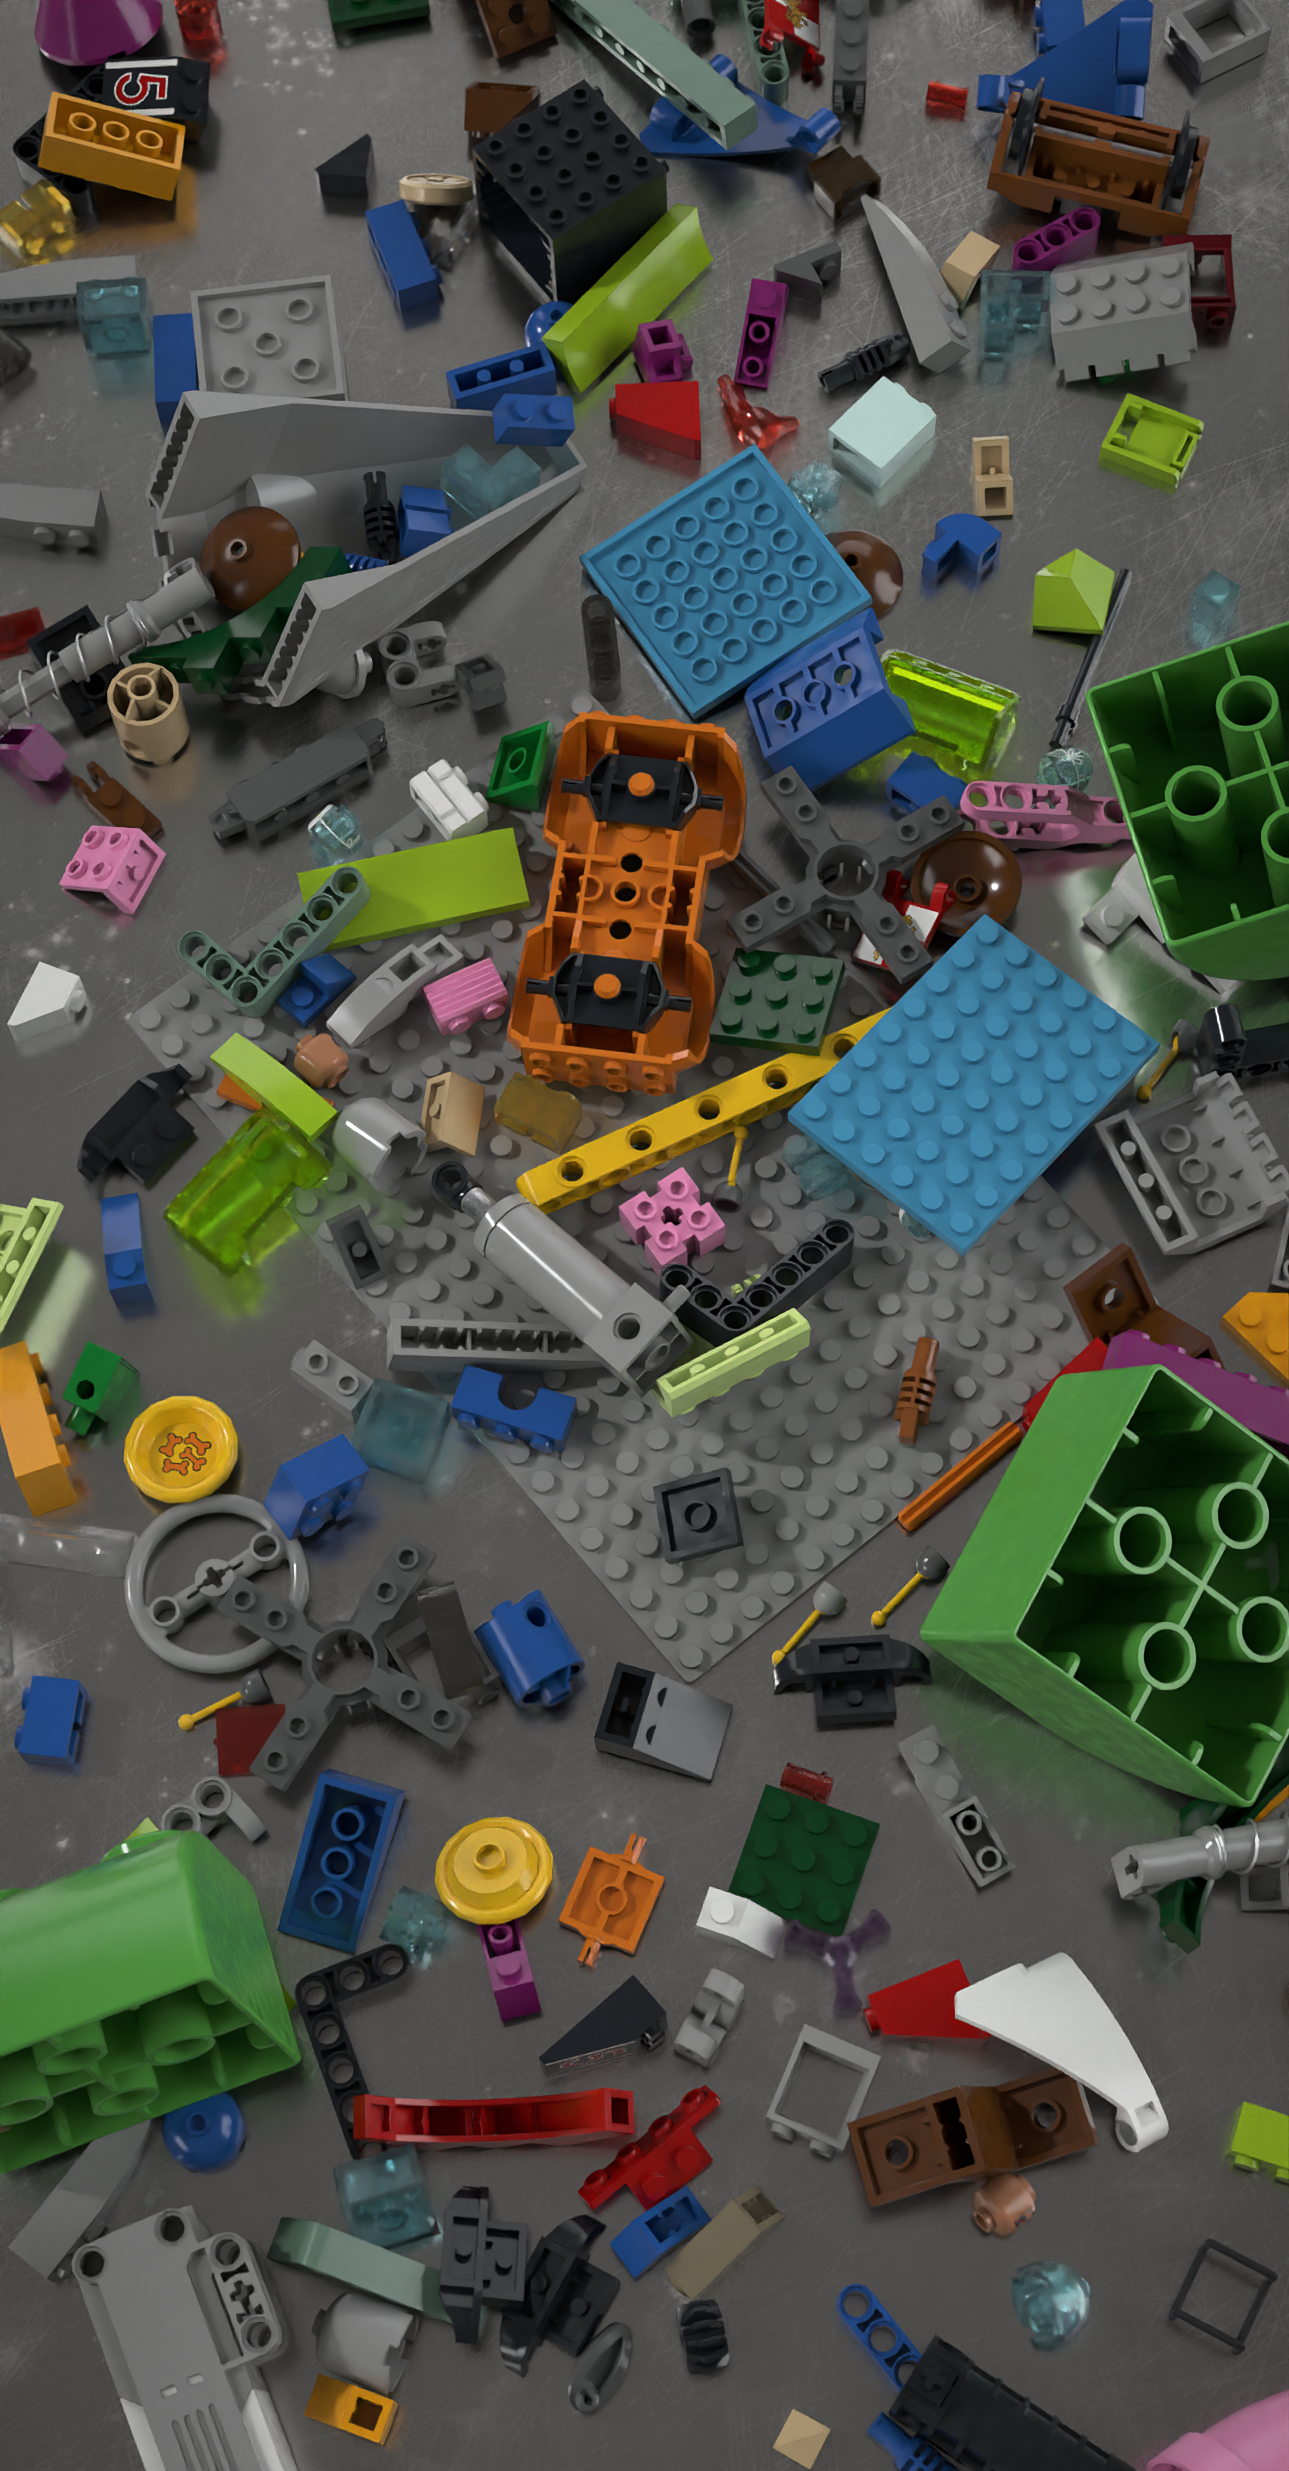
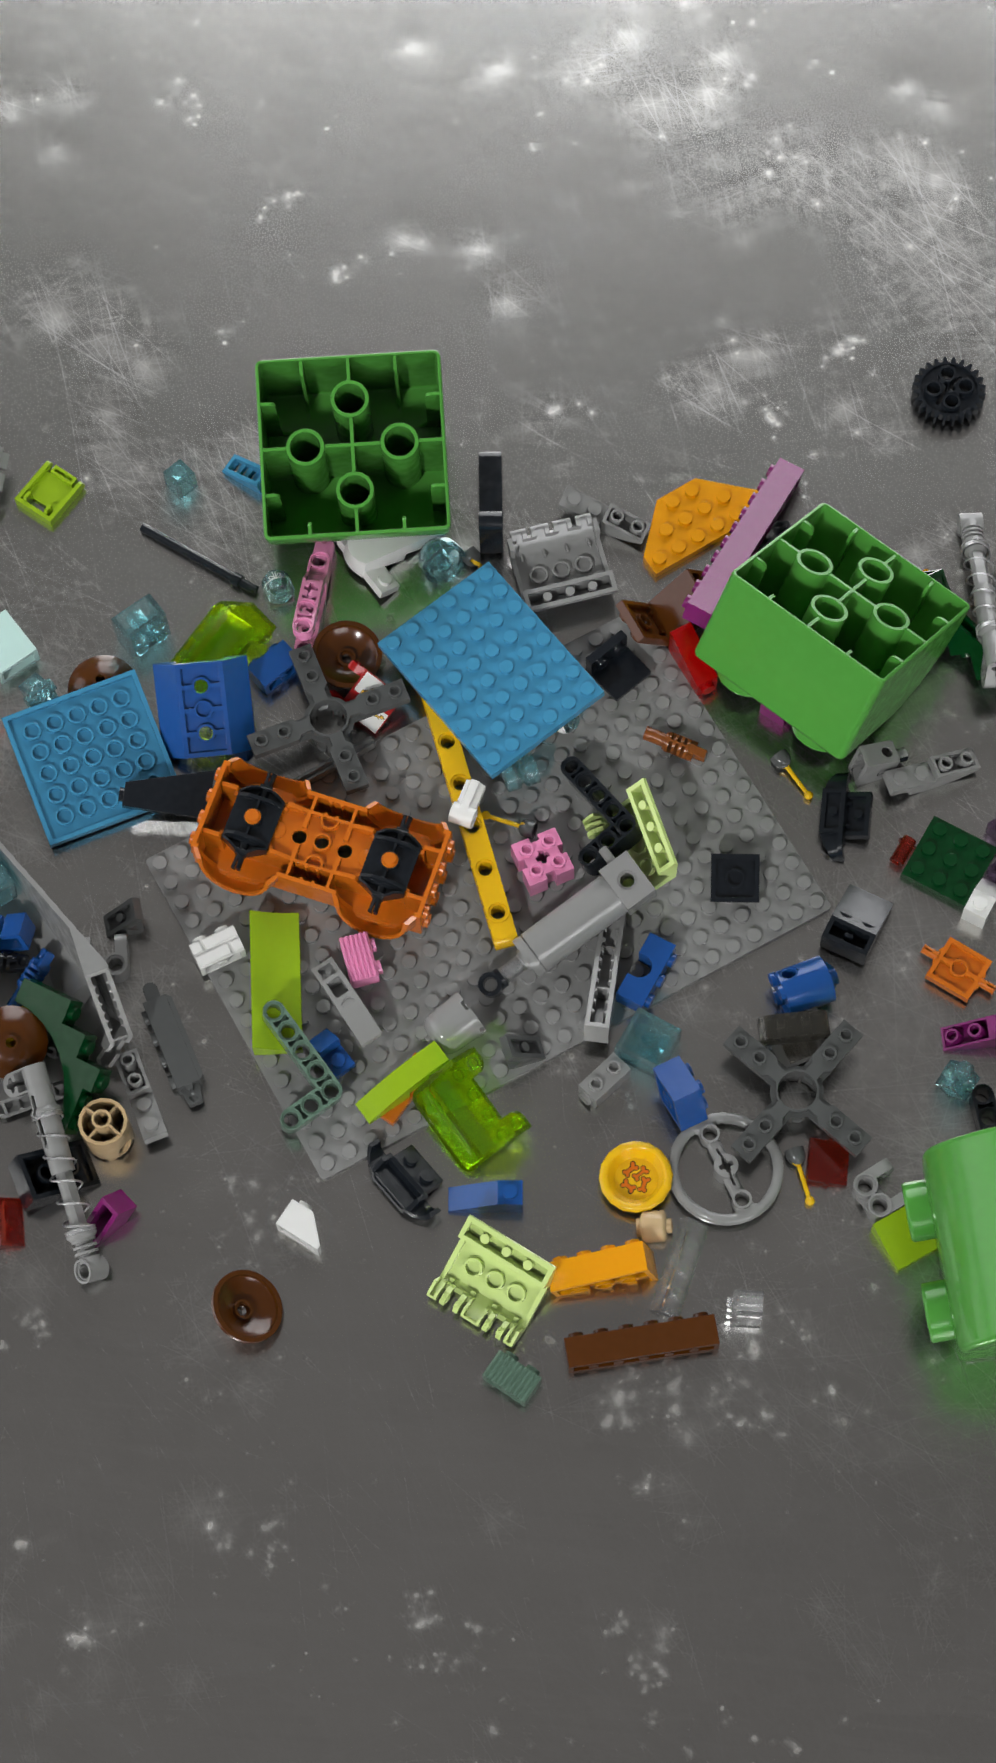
camera: 80 degrees left, 0 degrees up
blue piece [14,1675,86,1767] -> none
bright pink bracket [60,825,166,914] -> none
green torso [62,1341,139,1436] -> none
reddish brown hinge [69,761,163,838] -> none
blue slope [277,1768,406,1953] -> none
nougat head [293,1033,349,1089] -> none
clear light blue head [308,804,362,858] -> none
tan panel [420,1071,485,1157] -> none
yellow piece [434,1817,553,1925] -> none
green slope [485,721,556,812] -> none
clear yellow piece [493,1071,583,1155] -> none
clear smoke beam [581,594,622,702] -> none
dark green plate [709,947,845,1056] -> none
hinge [772,1581,848,1665] -> none
orange axle [898,1421,1023,1531] -> none
blue brick [922,513,1002,582] -> none
tan slope [972,436,1013,517] -> none
lime slope [1032,548,1115,635] -> none
none -> clear light blue brick [111,593,171,659]
none -> light grey slope [115,1048,169,1145]
none -> black slope [118,771,215,819]
none -> clear light blue cylinder [419,536,466,583]
none -> white piece [448,779,486,829]
none -> black bracket [585,630,651,701]
none -> tan head [636,1210,673,1243]
none -> light grey torso [848,740,908,787]

